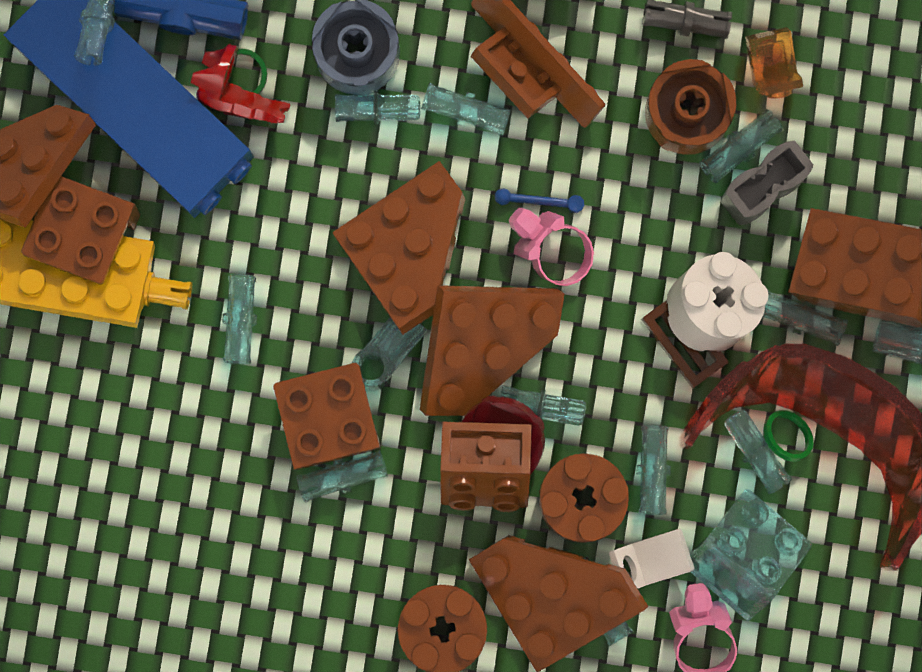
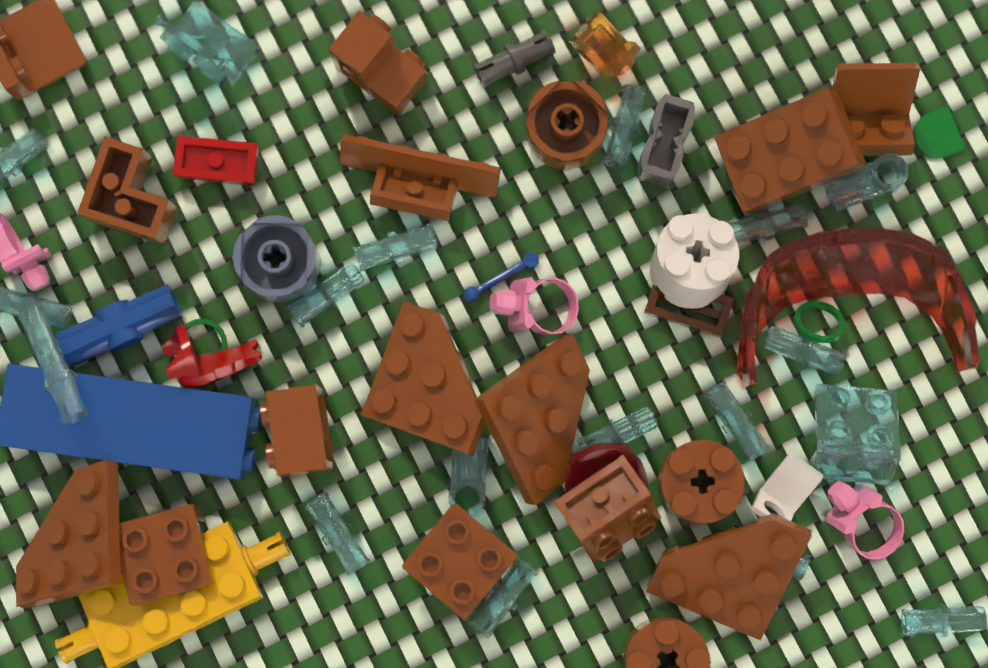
camera: 35 degrees left, 0 degrees up
none -> dark orange brick [260,384,335,477]

